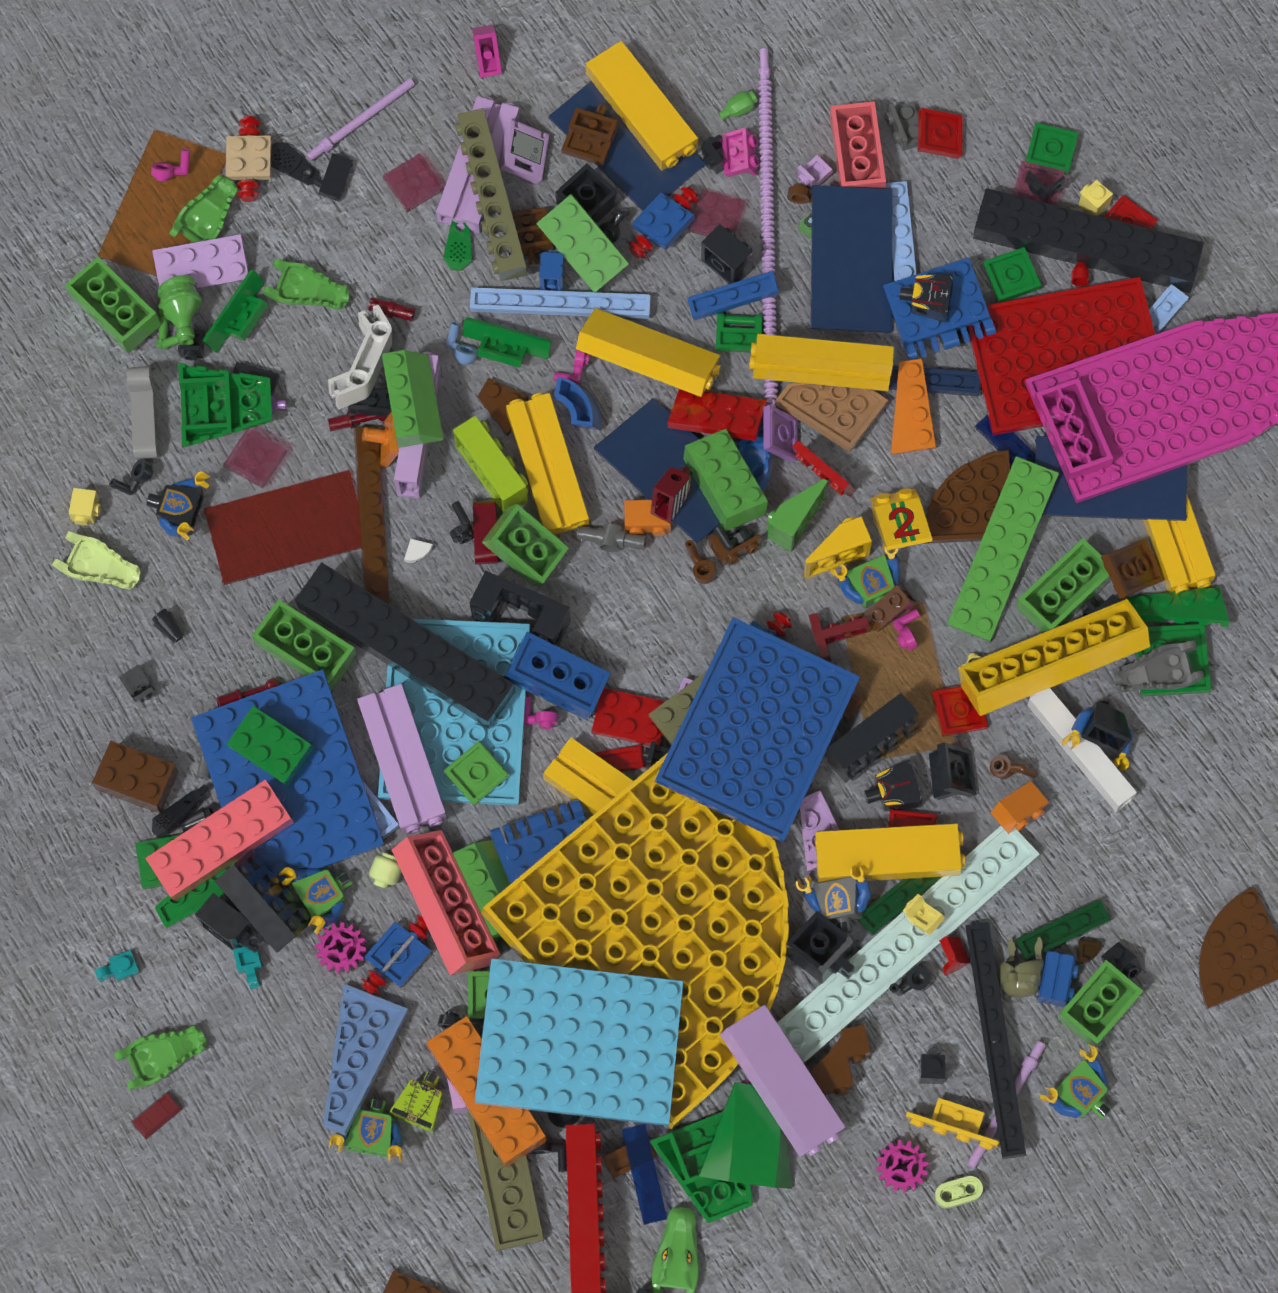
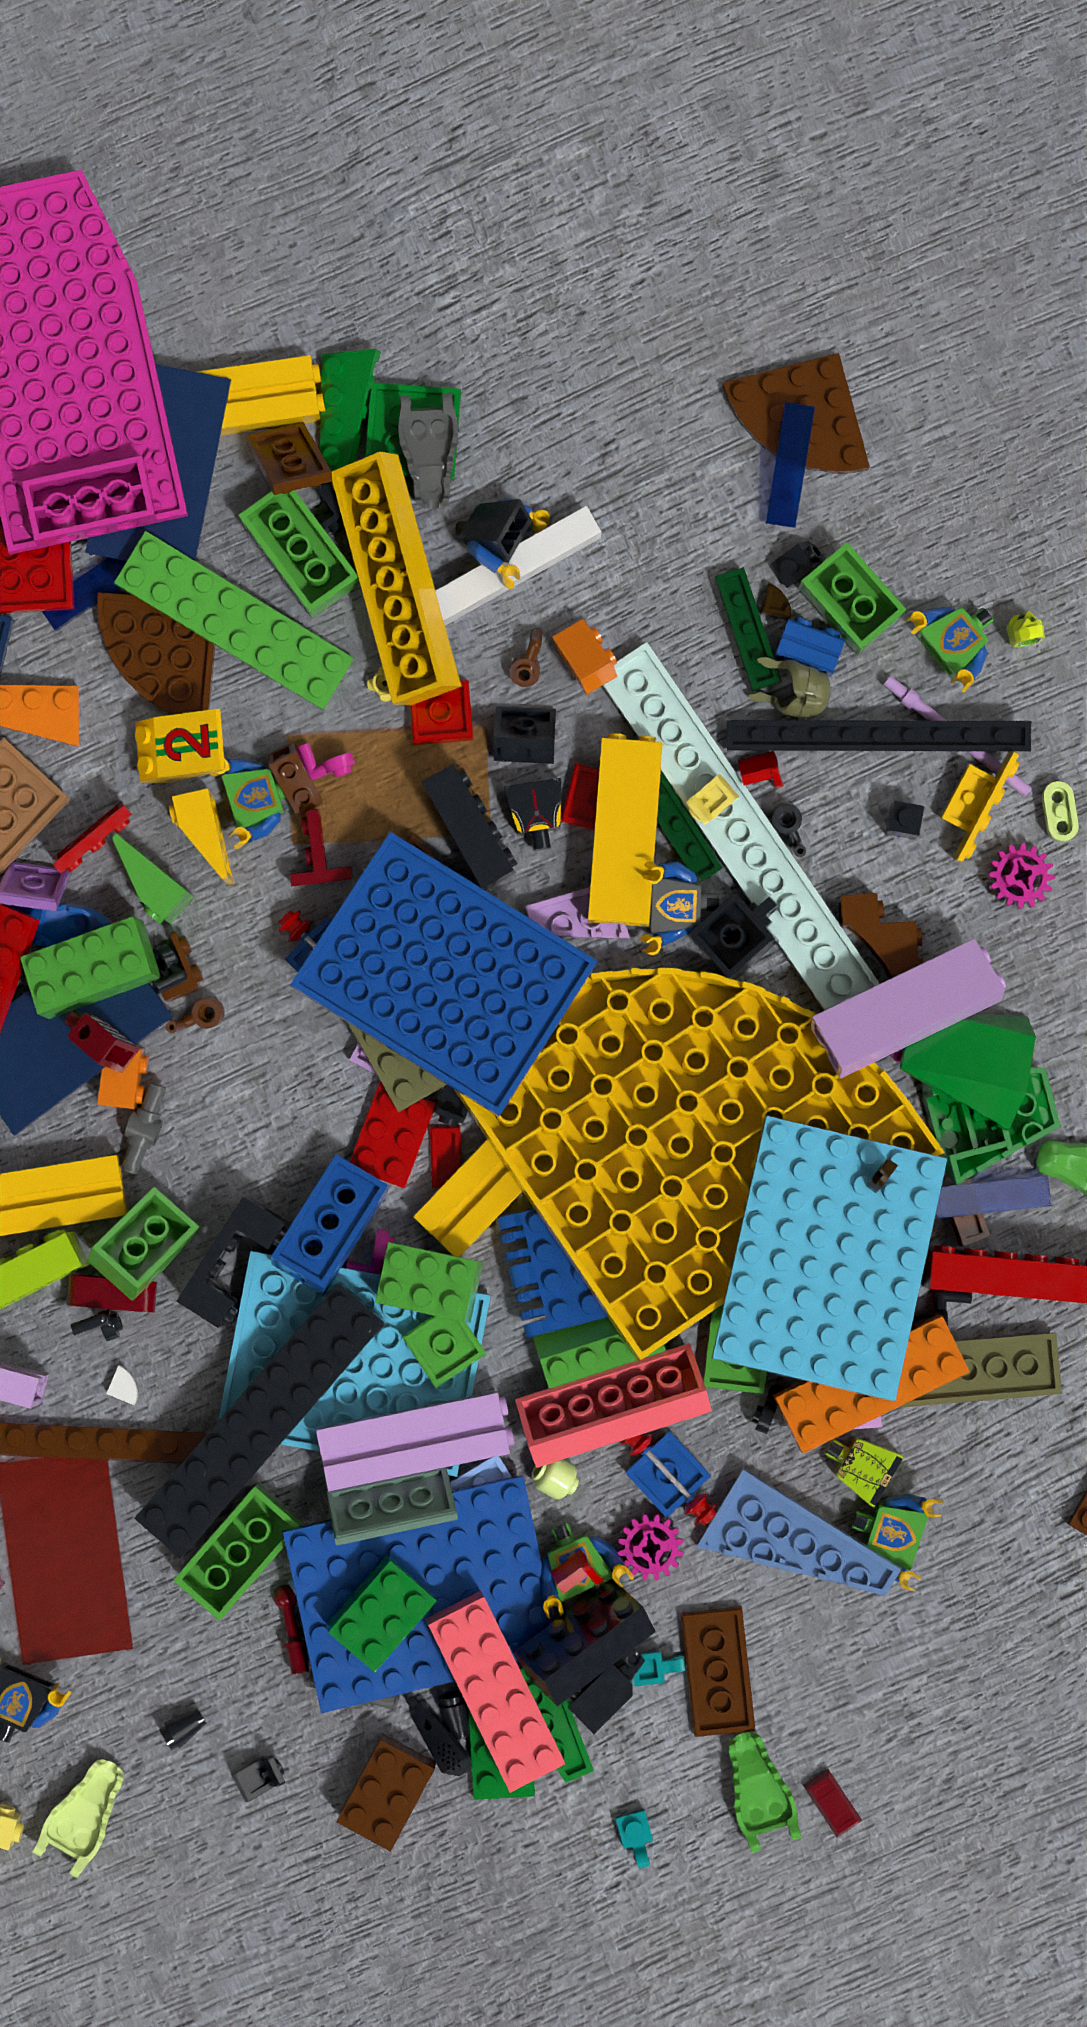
camera: 85 degrees left, 15 degrees up
none -> sand green tile [325,1467,458,1546]
none -> bright green brick [375,1242,483,1322]
none -> red tile [550,1550,604,1594]
none -> reddish brown tile [681,1606,756,1737]
none -> clear blue tile [766,402,815,528]
none -> dark brown tile [867,1159,898,1193]
none -> neon yellow rock [1006,611,1045,648]

